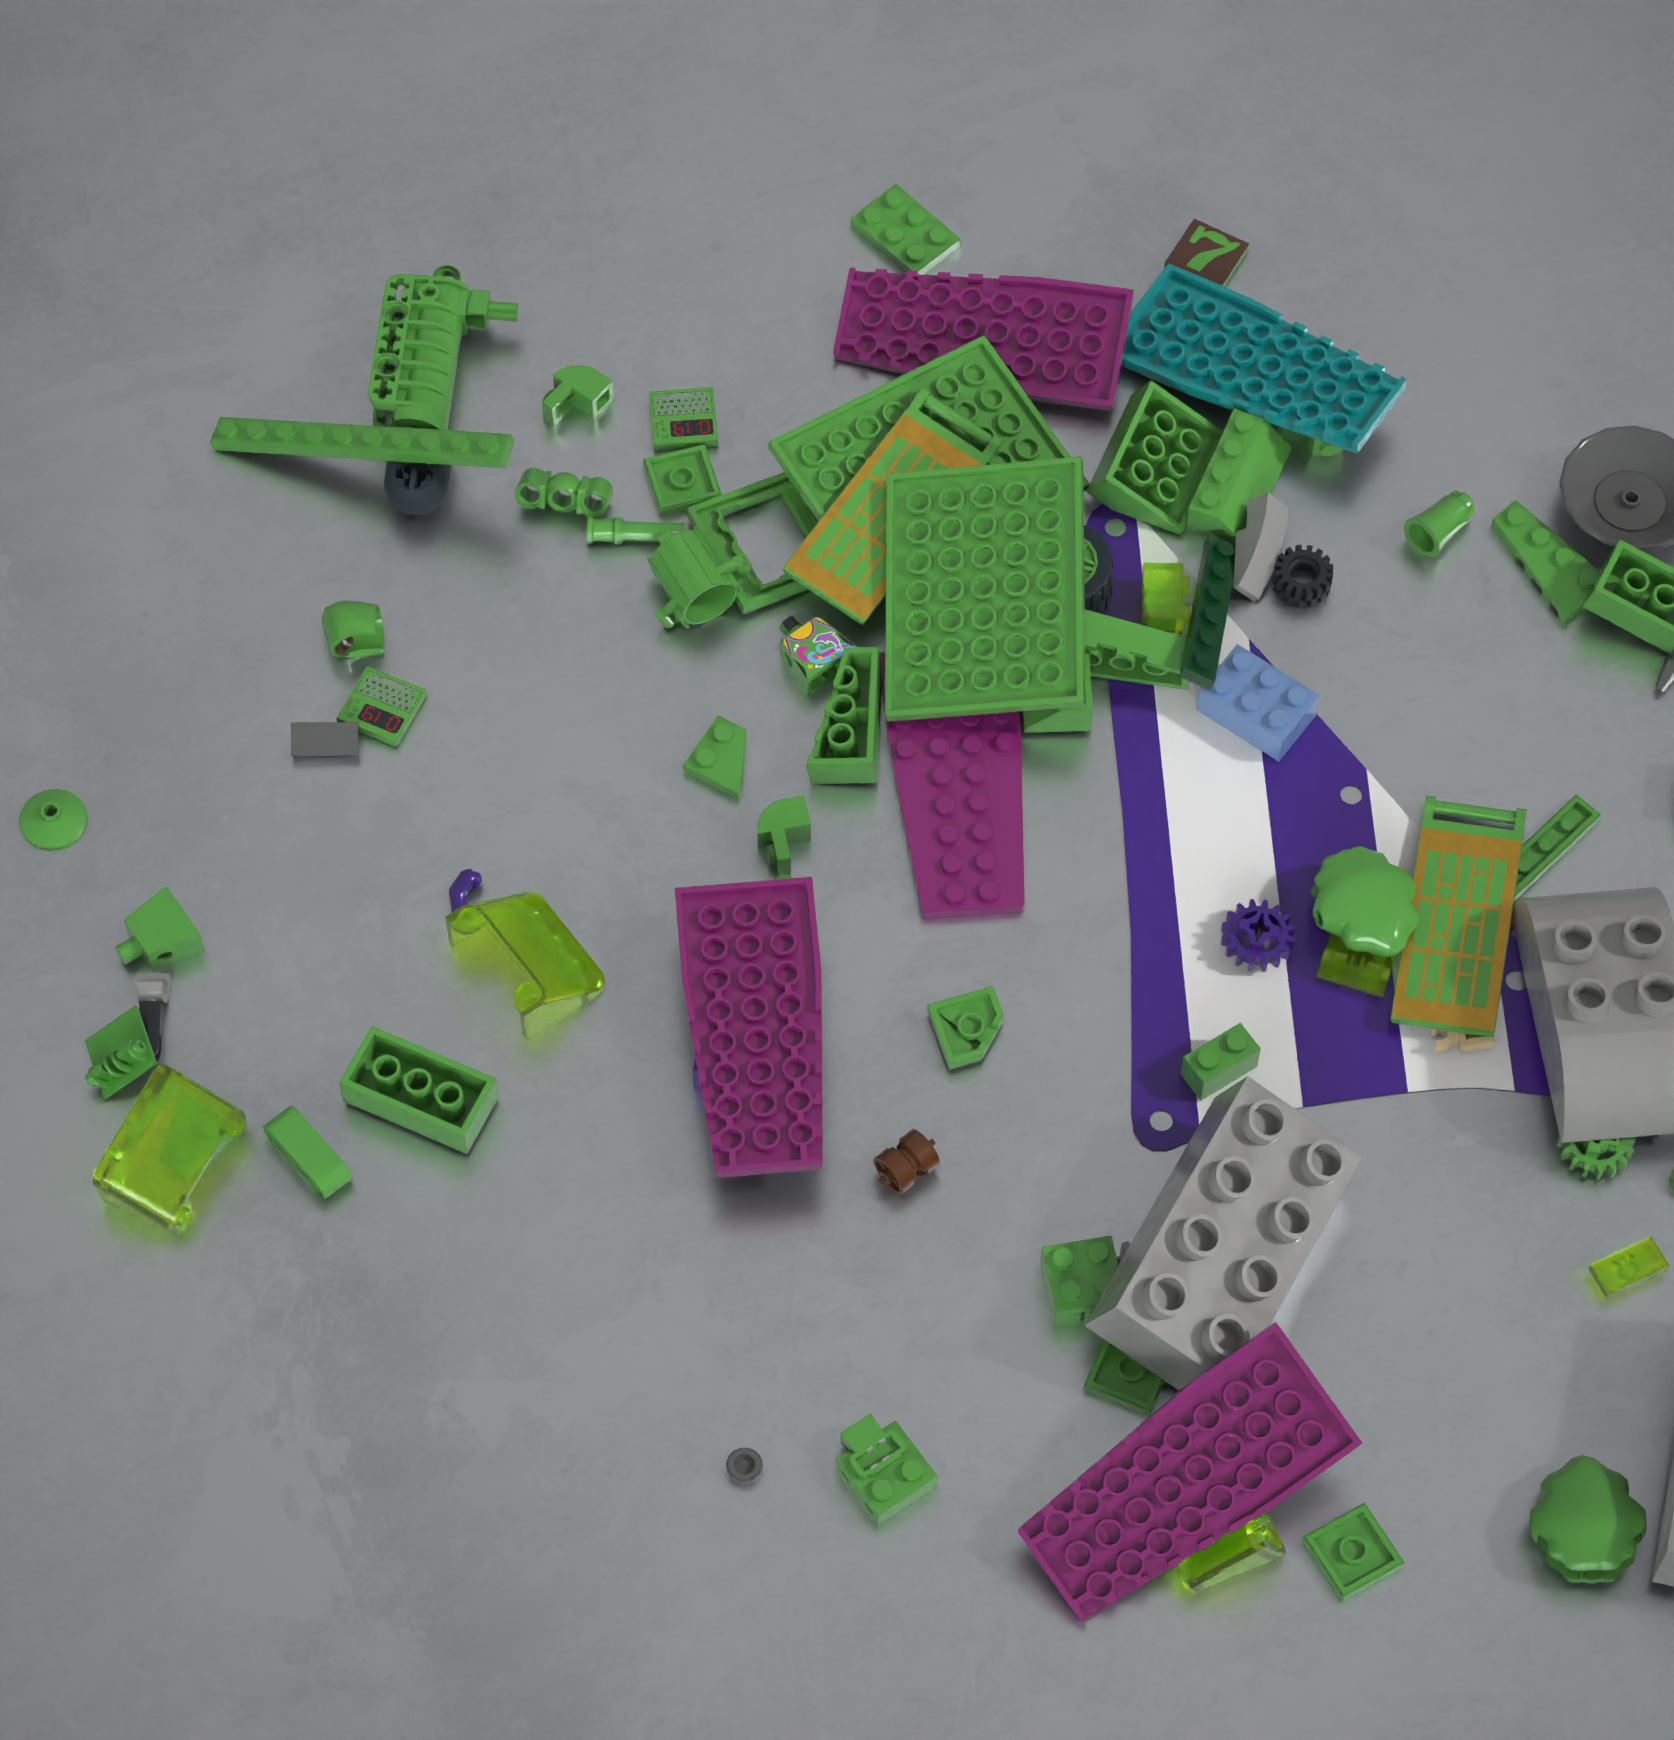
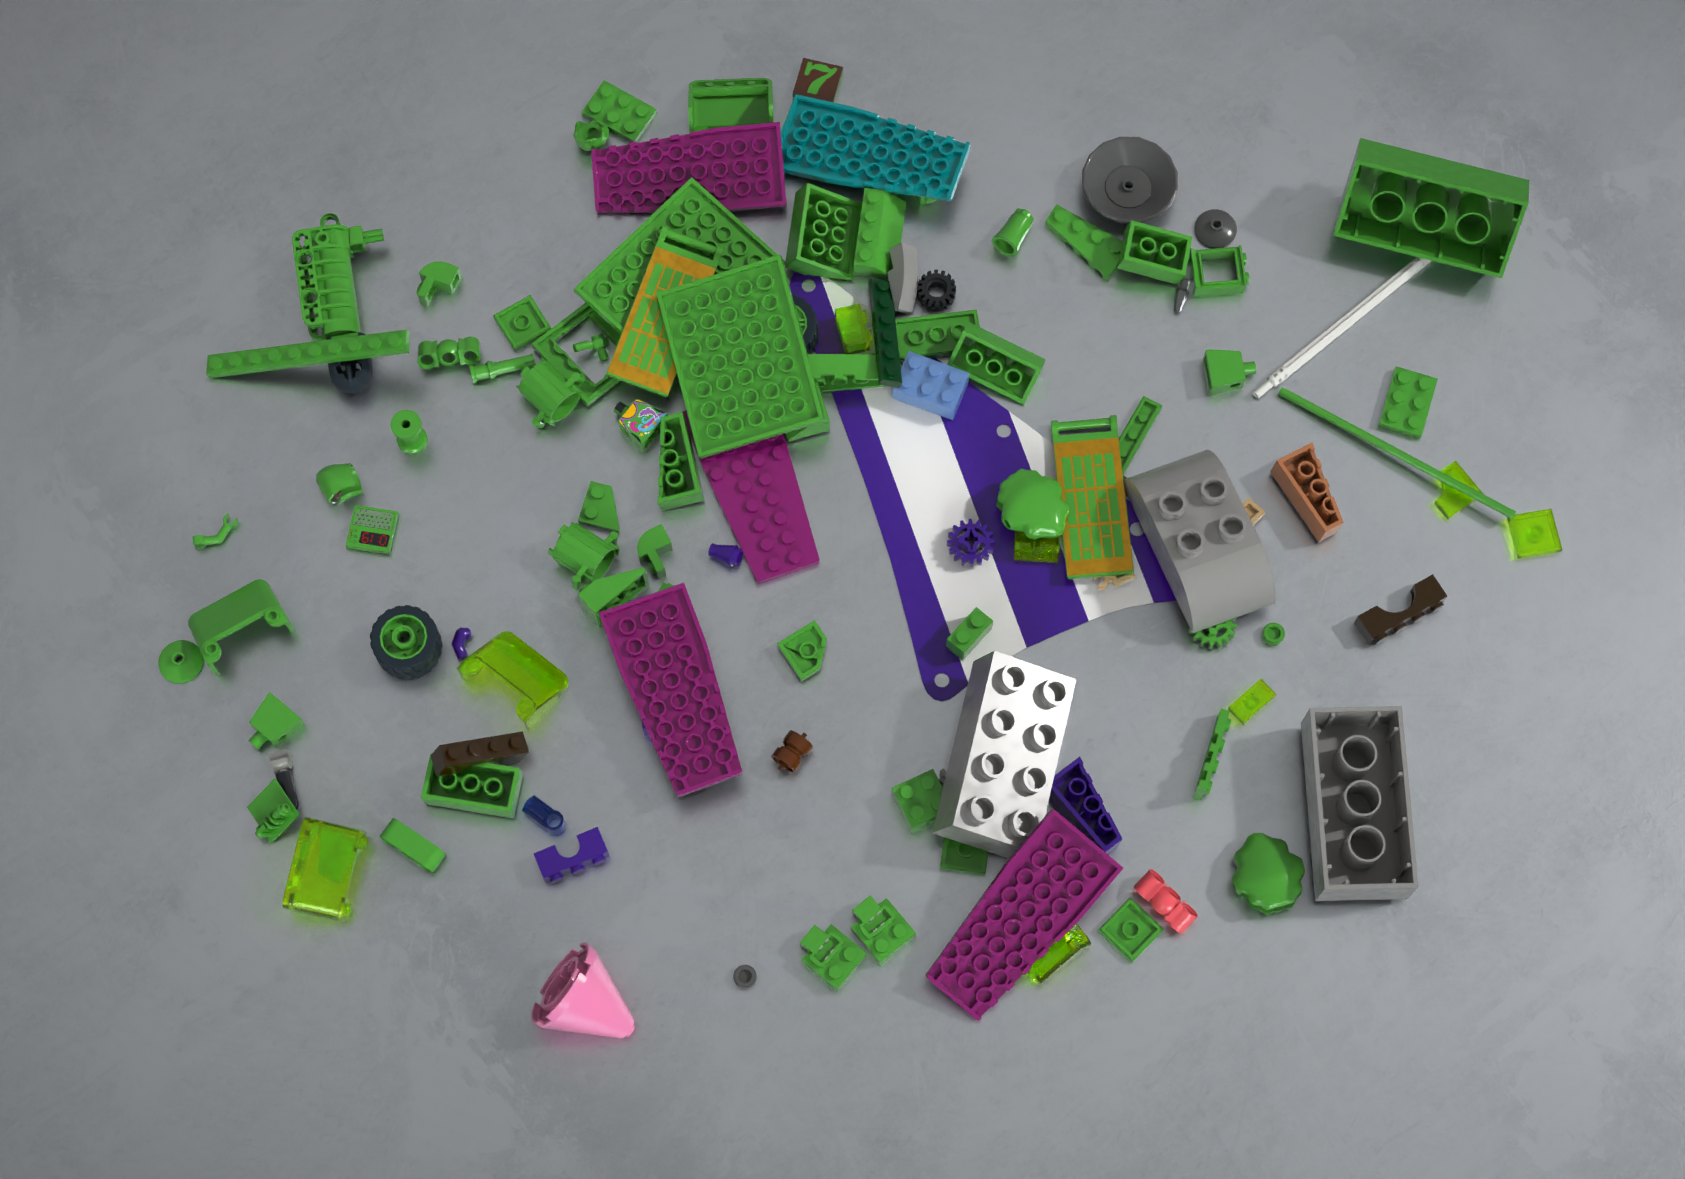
camera: 15 degrees left, 10 degrees up
dark grey tile [291,722,359,756] -> none
bright green tile [649,387,718,451] -> none
none -> bright green windscreen [188,579,295,674]
none -> bright green arm [193,513,239,549]
none -> black wheel [370,605,443,680]
none -> bright green piece [390,410,428,454]
none -> dark brown arch [430,731,529,776]
none -> clear blue piece [522,795,567,836]
none -> bright pink cone [531,942,635,1038]
none -> dark purple arch [534,827,610,884]
none -> bright green container [548,522,619,590]
none -> bright green hair [573,120,609,151]
none -> bright green piece [573,333,610,361]
none -> bright green slope [577,567,649,627]
none -> bright green windscreen [688,78,774,132]
none -> dark purple cone [708,543,743,567]
none -> bright green piece [851,895,916,965]
none -> bright green tile [895,309,980,361]
none -> bright green slope [947,322,1046,405]
none -> dark purple wedge [1049,757,1122,854]
none -> coral piece [1134,869,1198,933]
none -> bright green wing [1193,708,1232,800]

